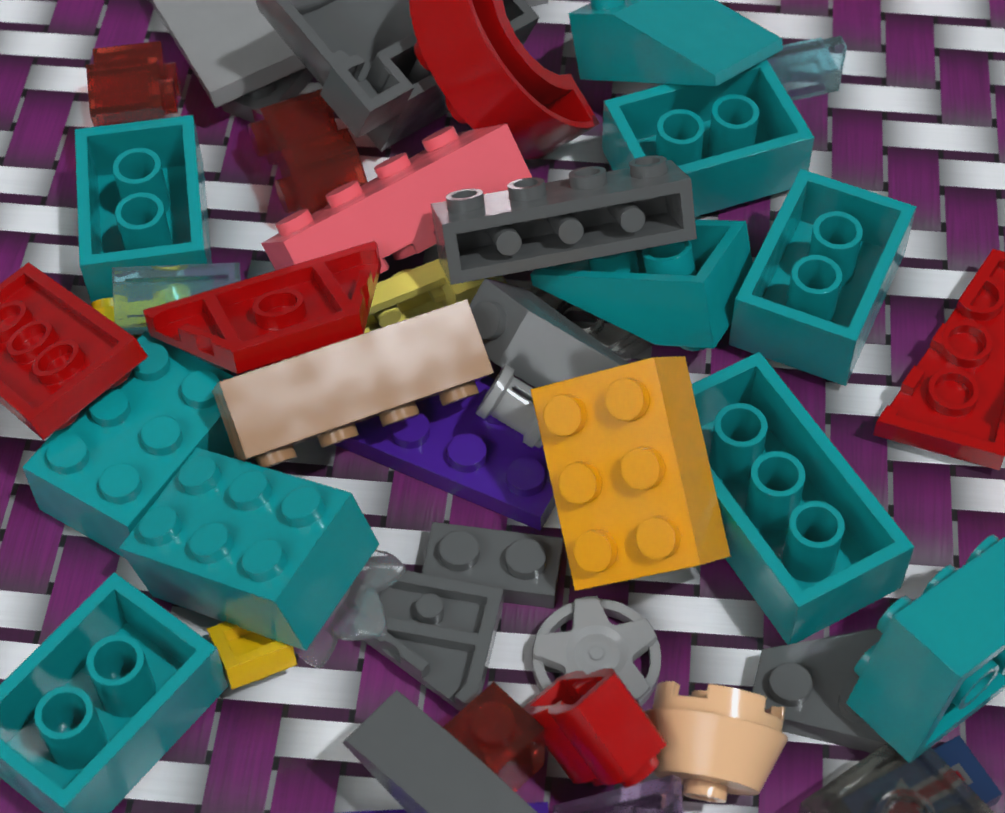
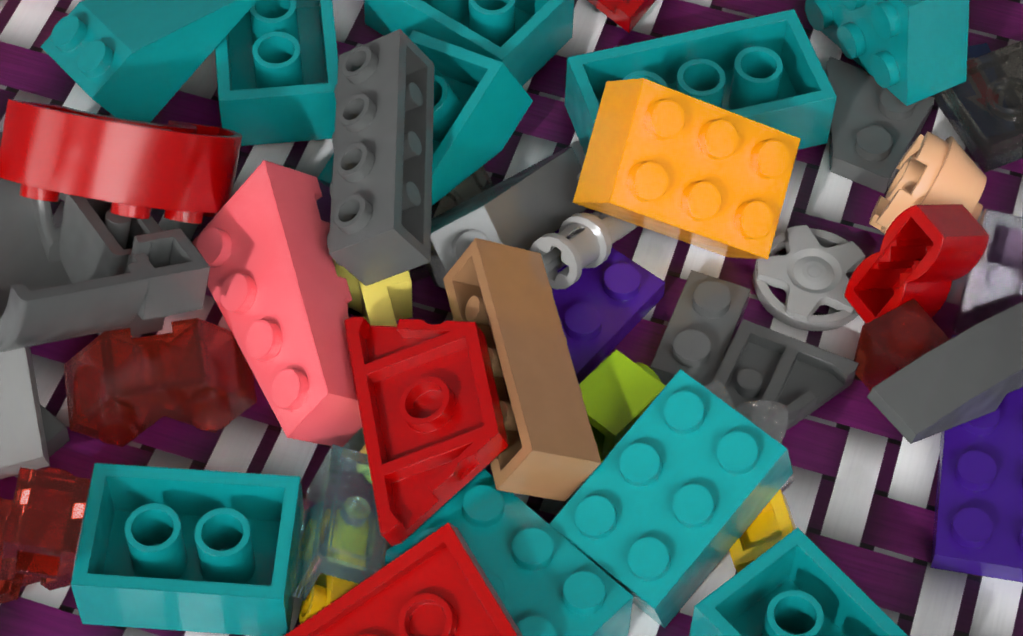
camera: 80 degrees left, 0 degrees up
none -> lime brick [579,349,666,462]

